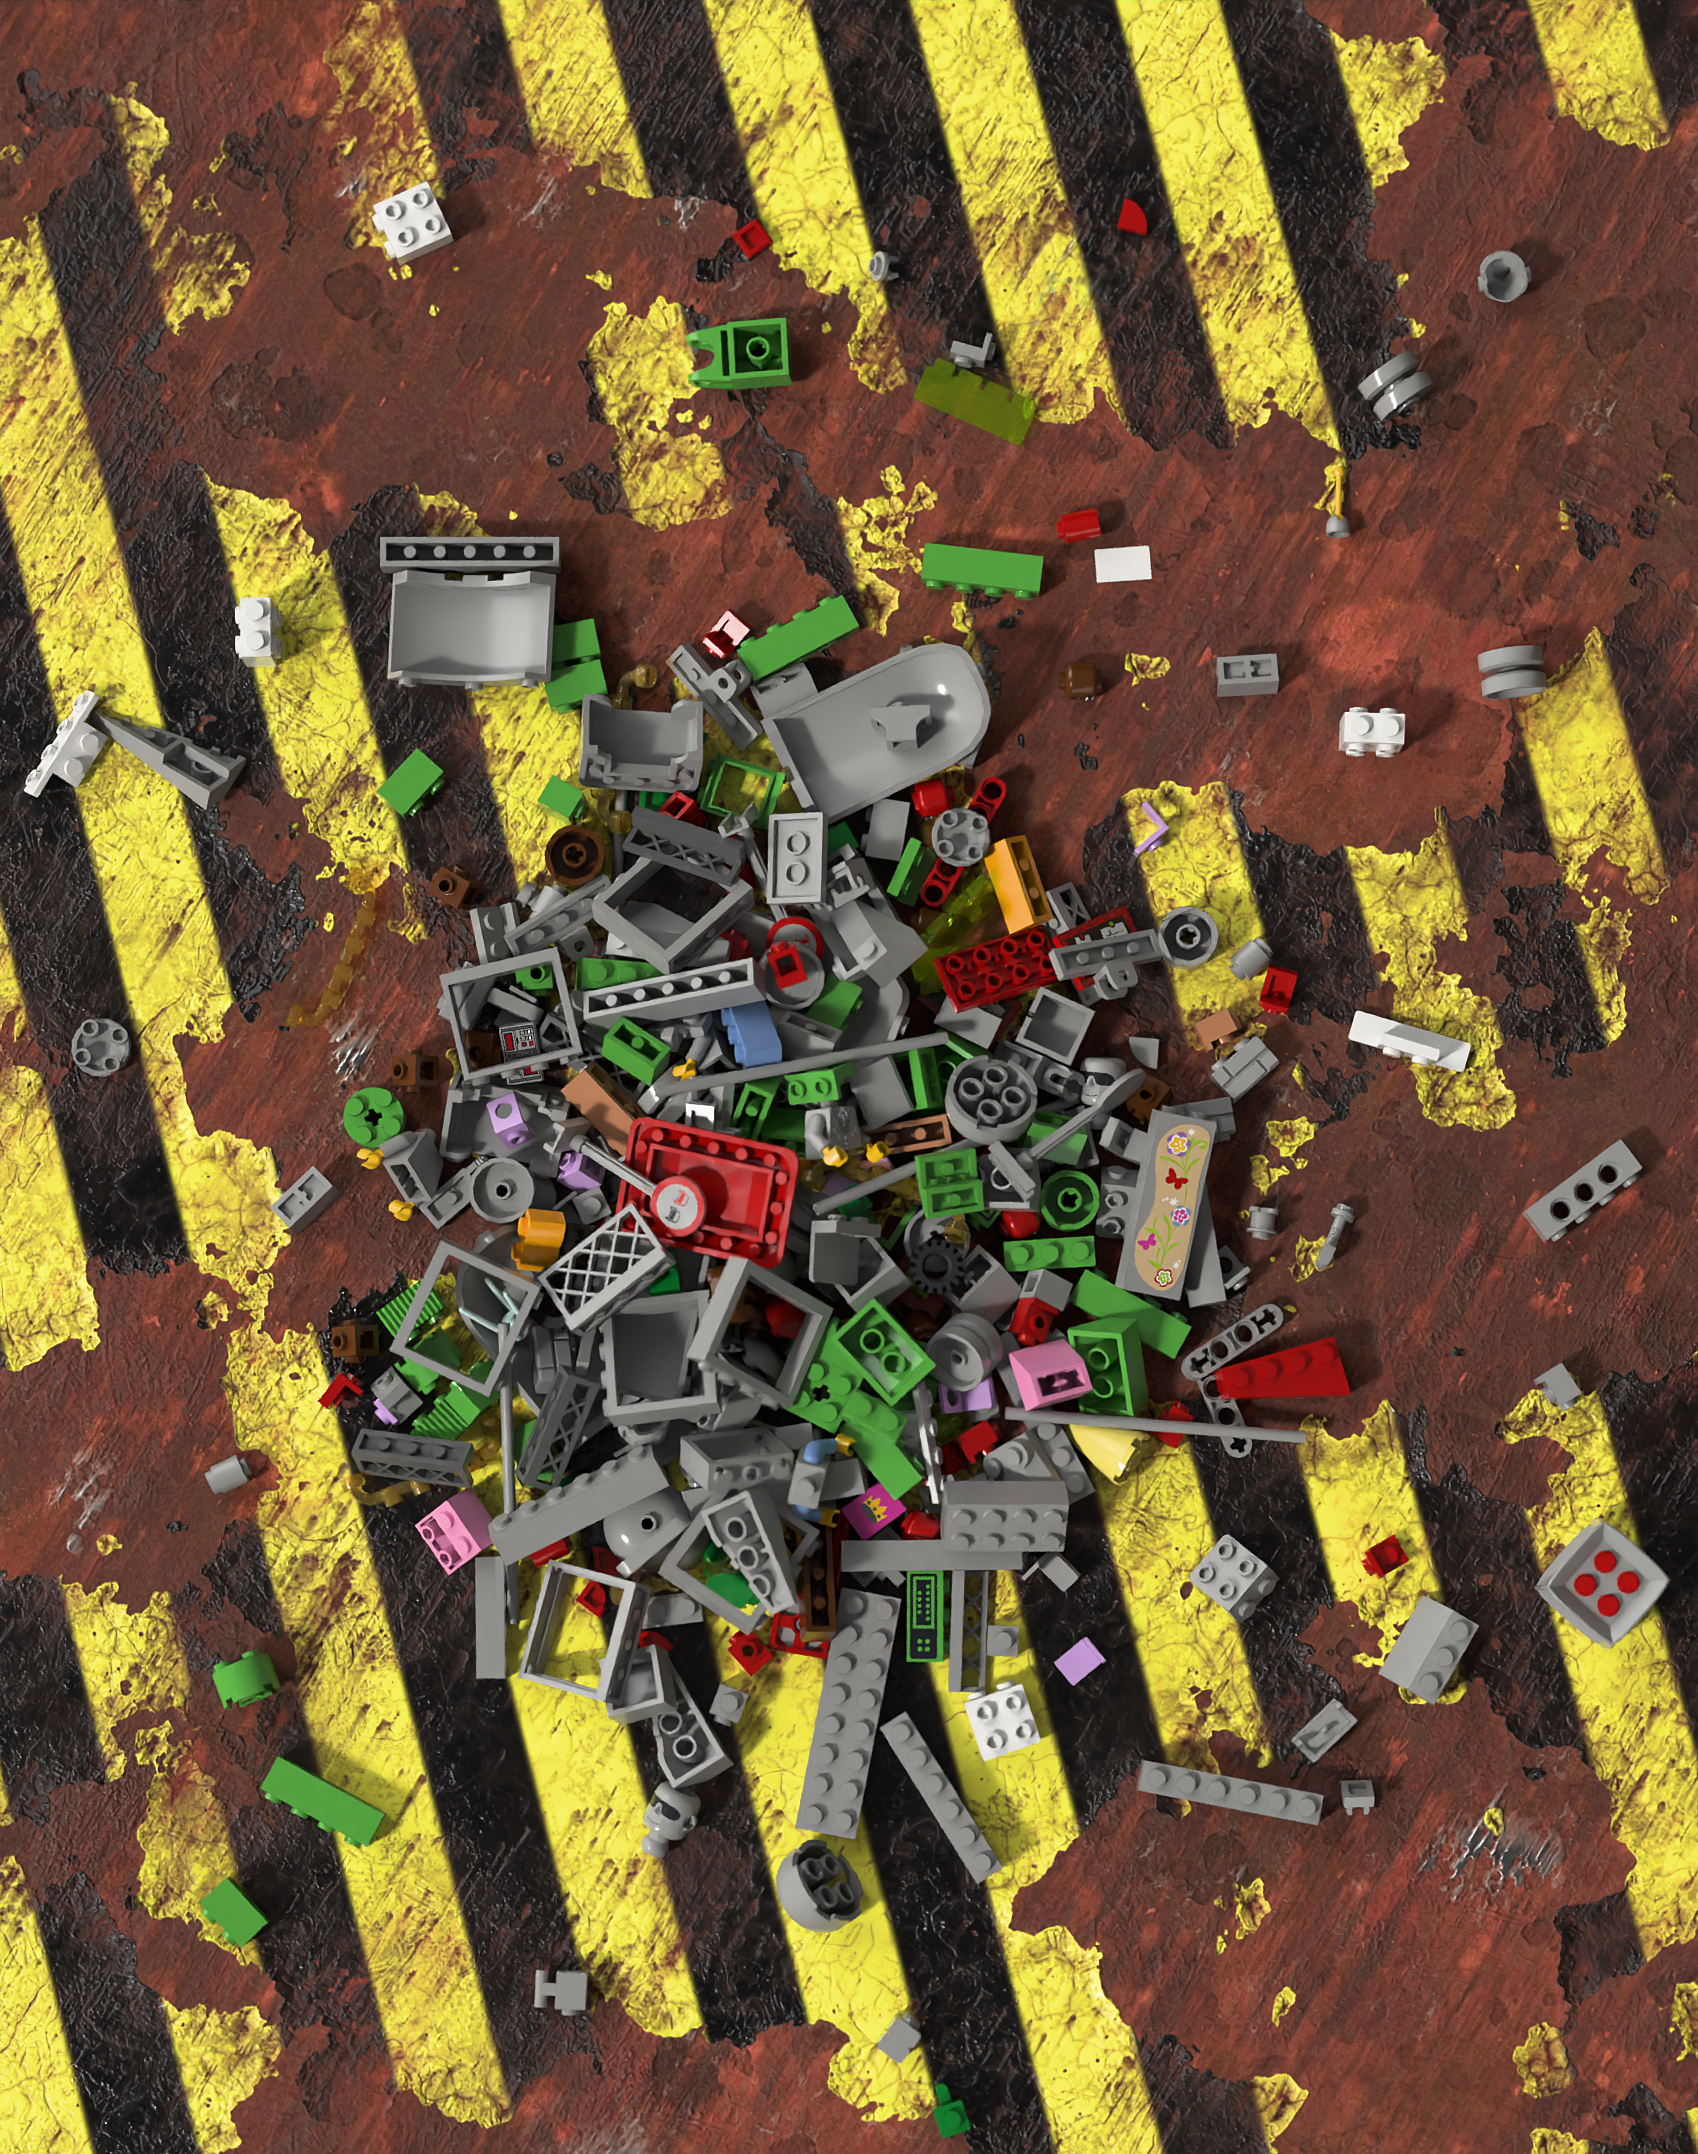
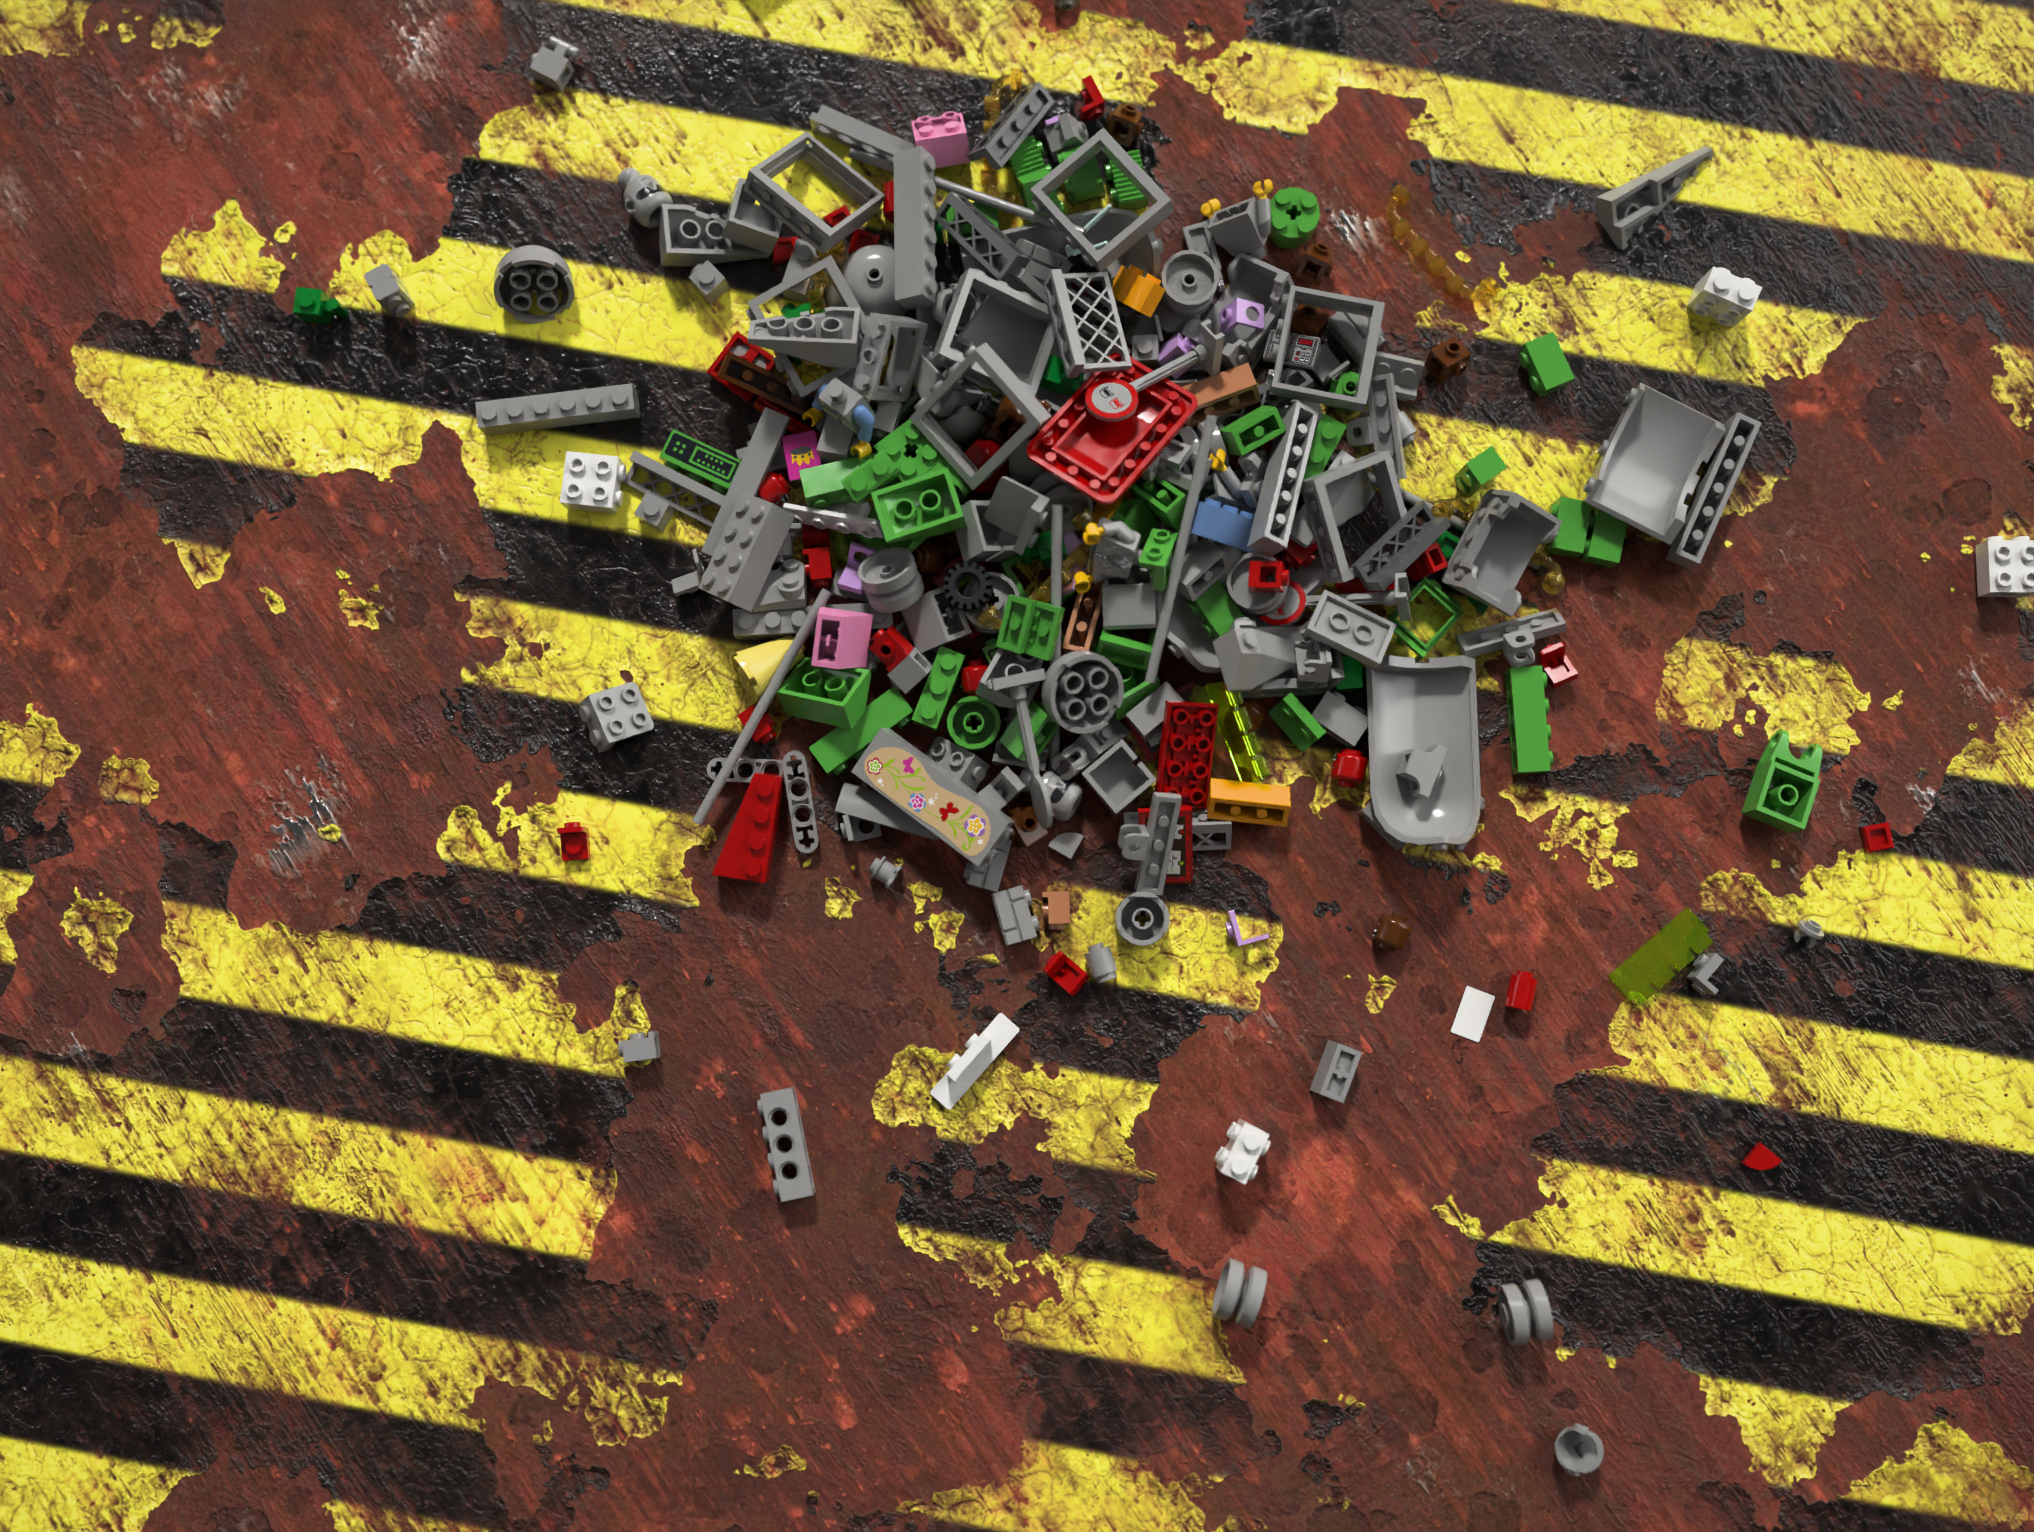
camera: 115 degrees right, 0 degrees up
white bracket [24,690,108,798] -> none
light grey dish [71,1018,131,1077] -> none
light grey hinge [270,1166,341,1235] -> none
light grey beam [486,988,544,1025] -> none
light grey plate [515,880,541,909] -> none
reddish brown brick [544,825,606,889] -> none
light grey beam [616,1511,692,1580] -> none
red brick [727,1630,774,1676] -> none
light grey hinge [749,662,818,719] -> none
light grey brick [795,1588,901,1840] -> none
red beam [920,777,1007,909] -> none
bright green brick [921,543,1043,600] -> none
light grey dish [931,808,991,867] -> none
lavender bracket [1054,1637,1106,1686] -> none
light grey brick [1137,1759,1324,1825] -> none
light grey hinge [1291,1698,1358,1763] -> none
light grey hinge [1315,1203,1355,1270] -> none
hinge [1326,466,1350,538] -> none
light grey tile [1341,1780,1375,1815] -> none
light grey slope [1378,1595,1479,1705] -> none
light grey piece [1534,1518,1671,1650] -> none

